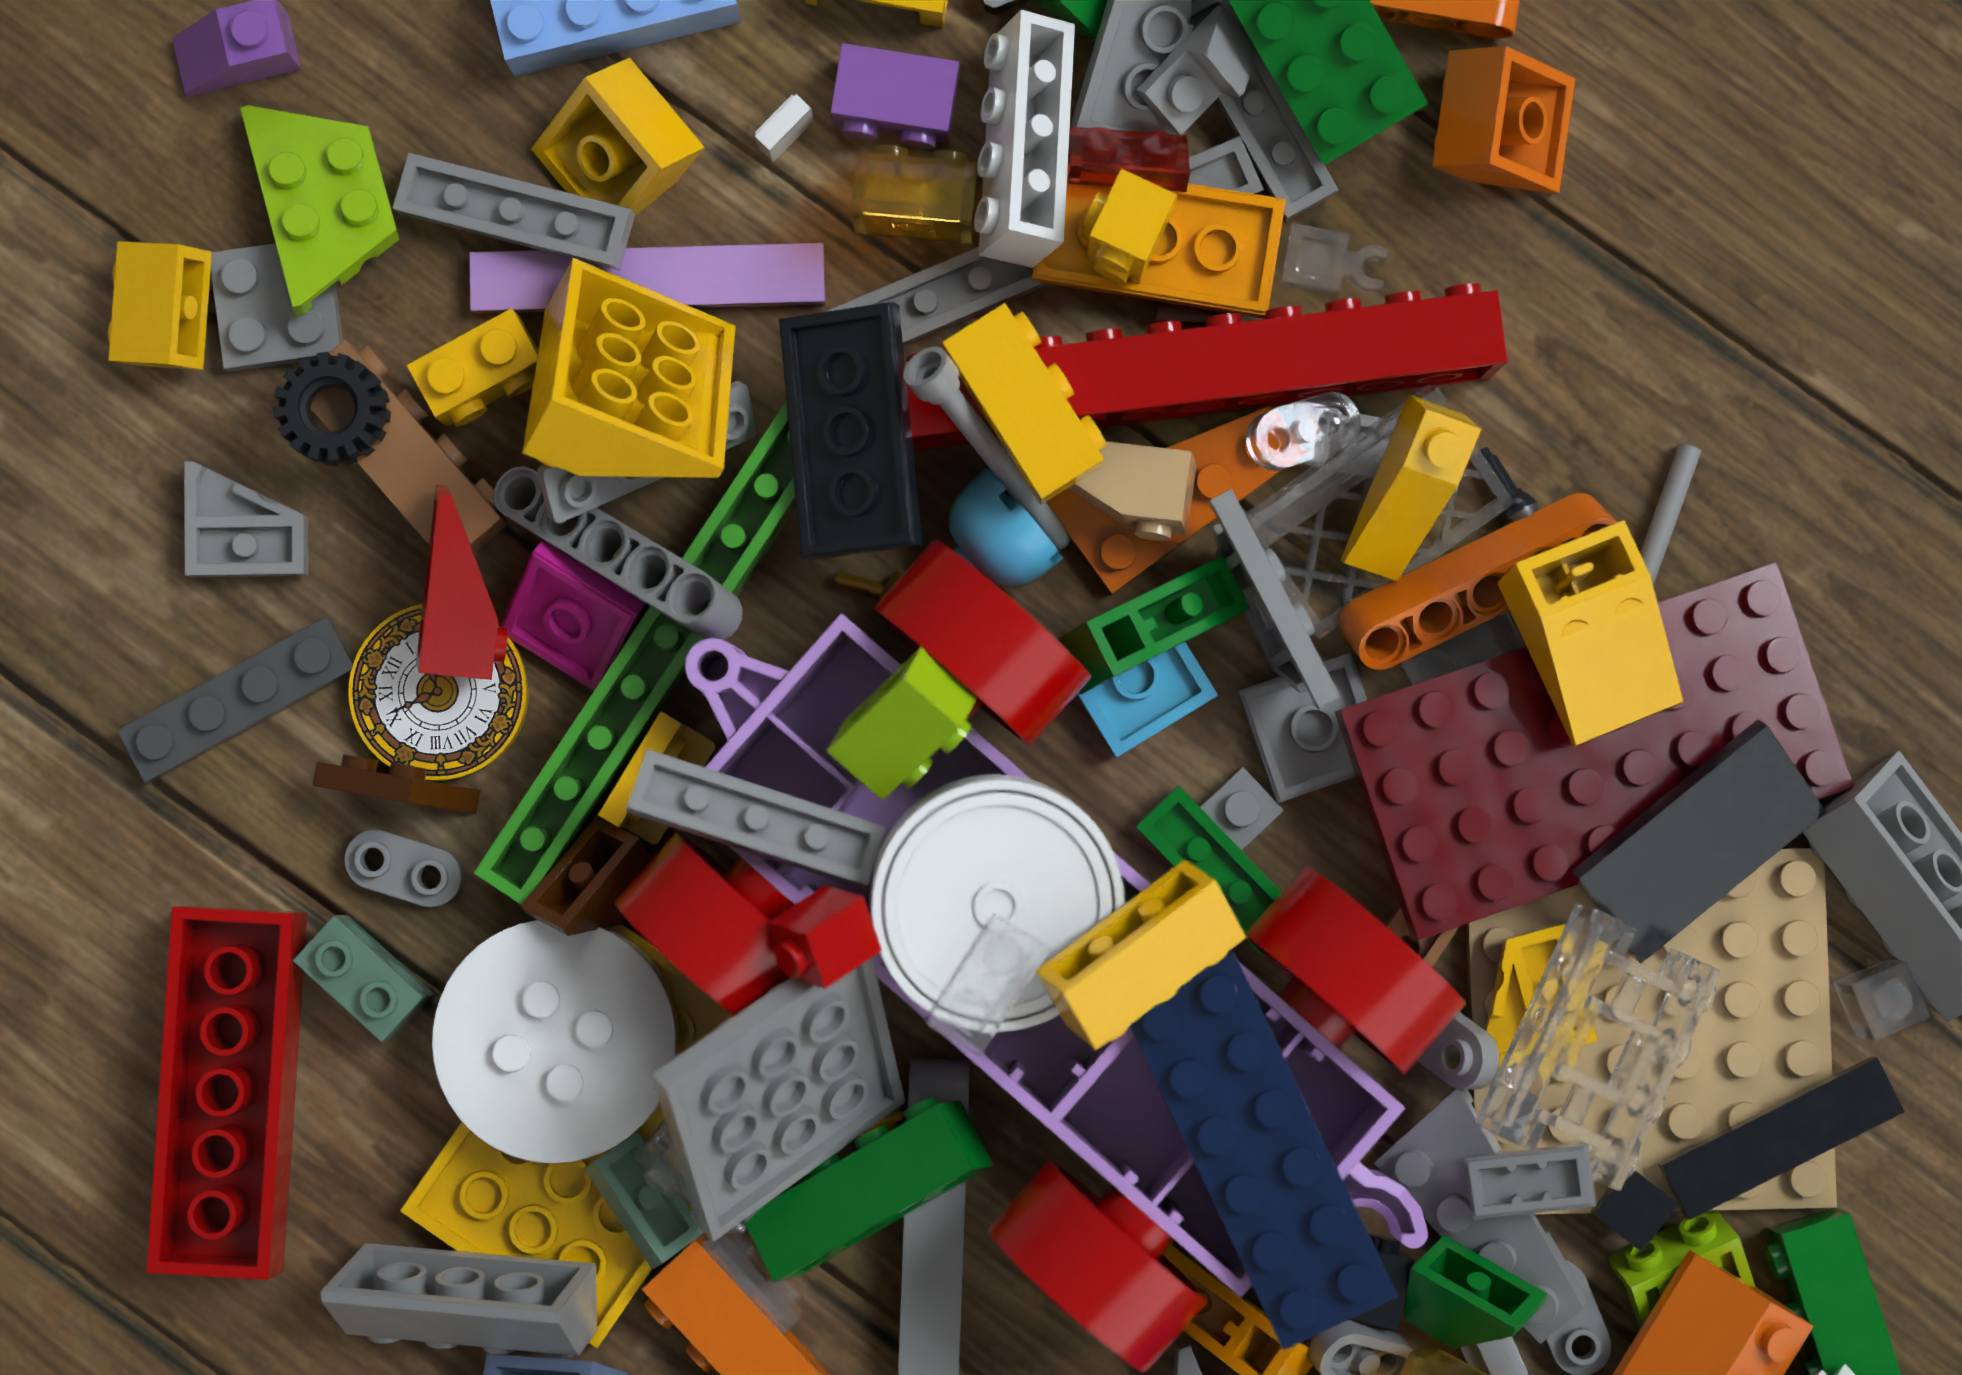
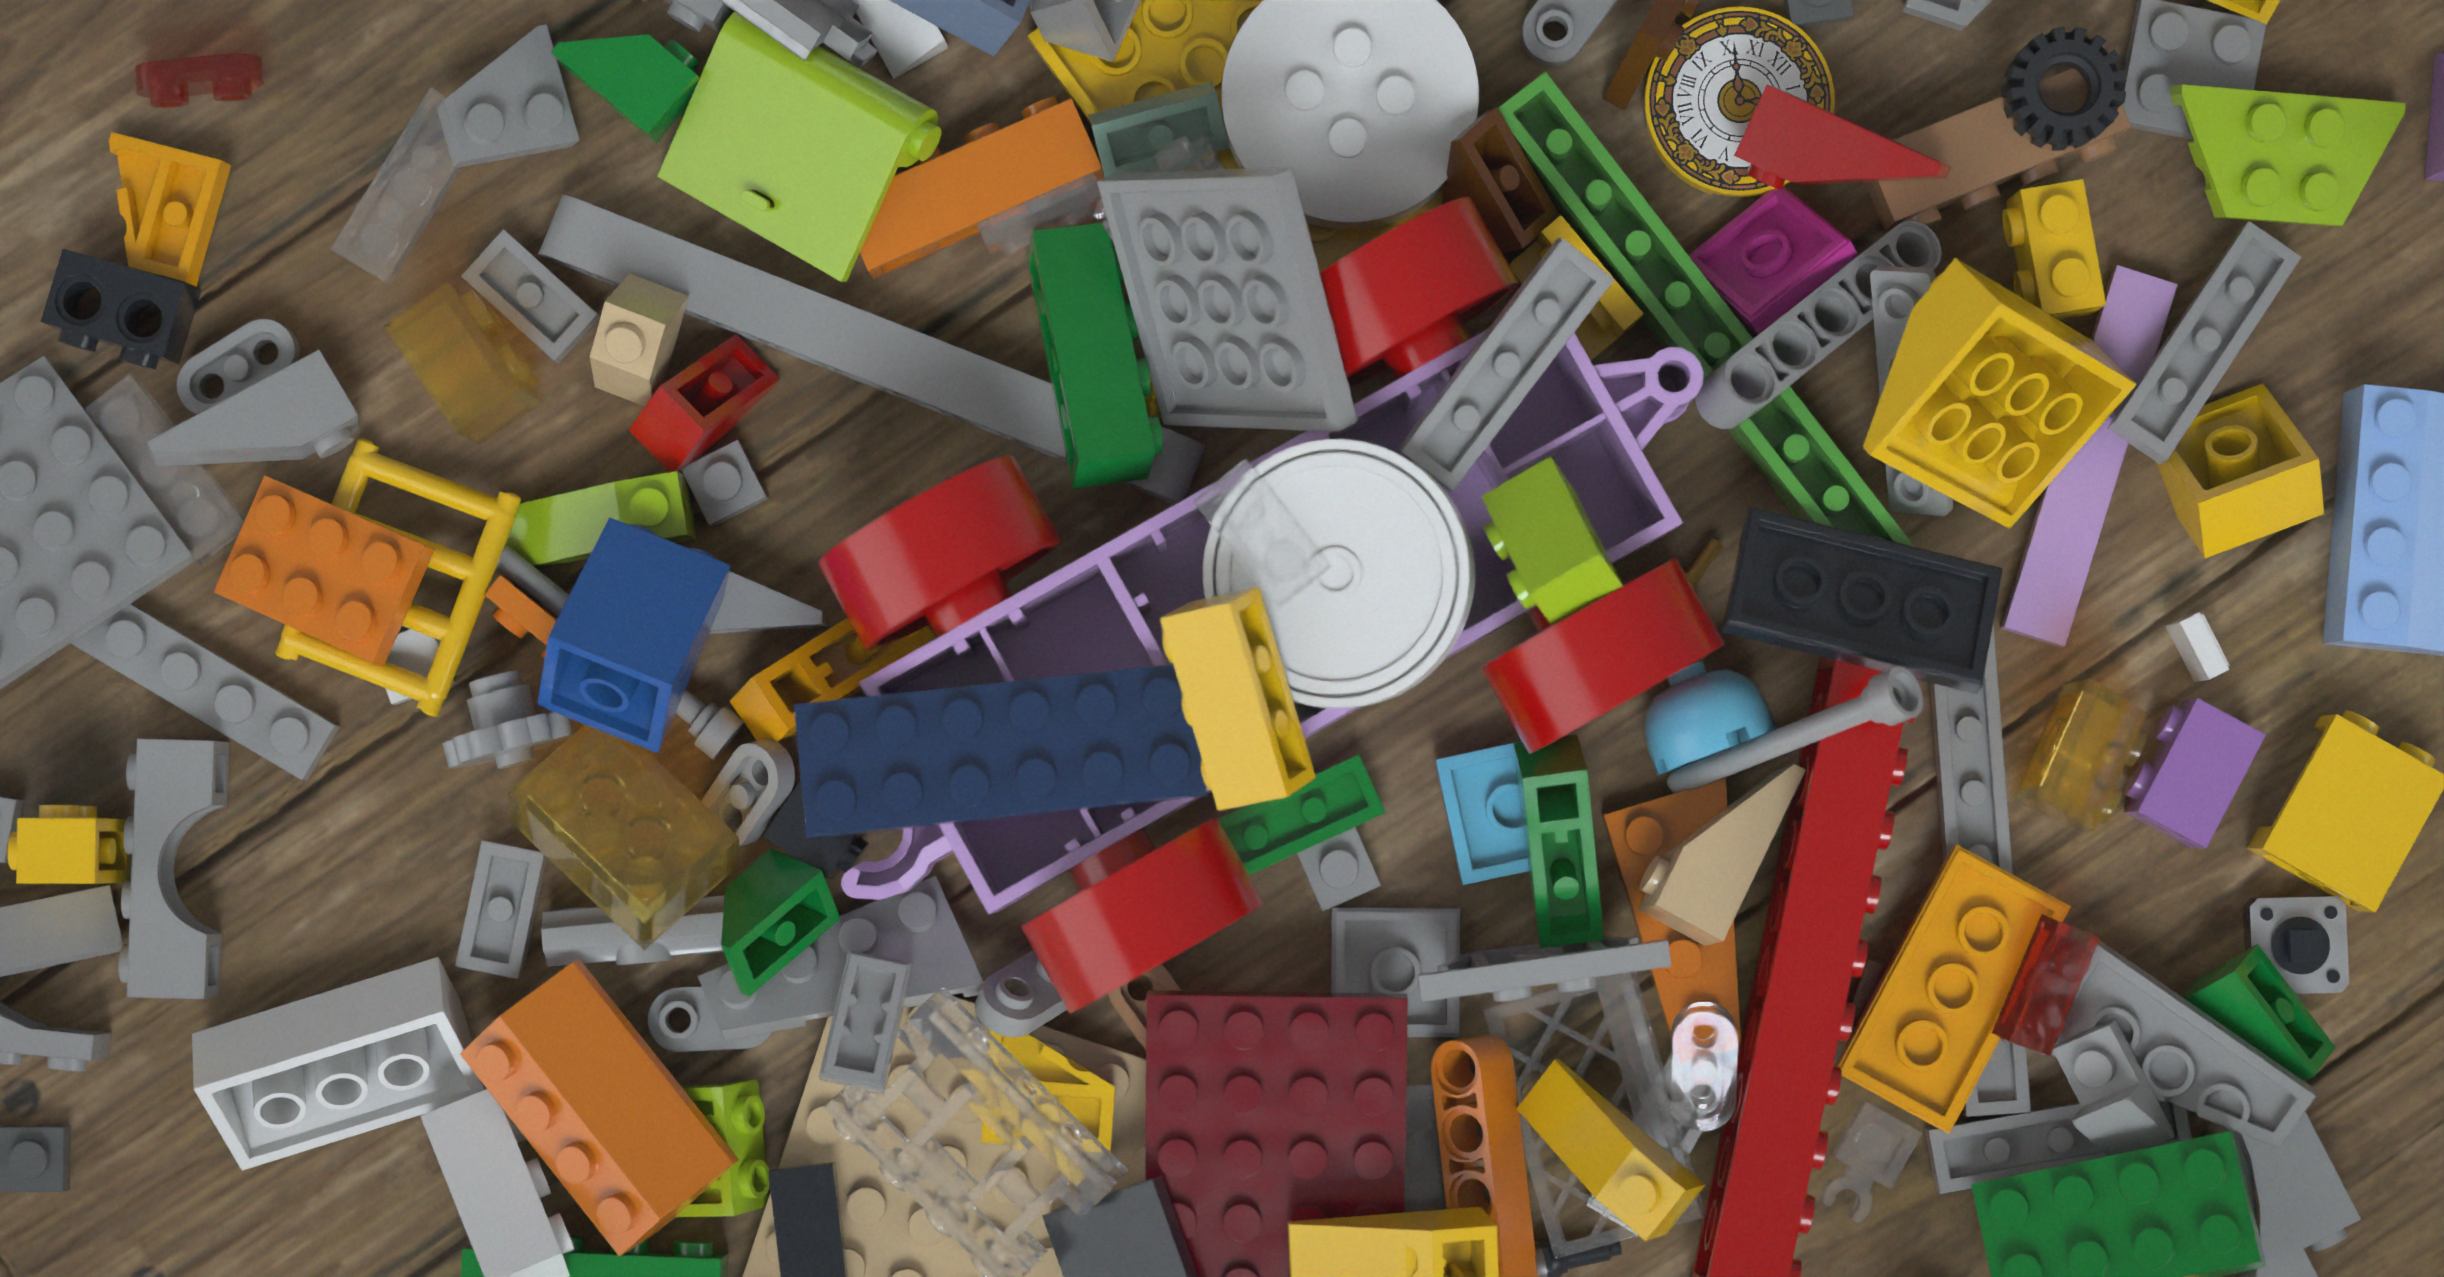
camera: 110 degrees right, 0 degrees up
red brick [768,885,882,989] -> none
yellow brick [942,303,1107,505] -> none
white brick [974,10,1075,268] -> none
yellow brick [1081,169,1177,284] -> none
black tile [1590,1165,1679,1252] -> none

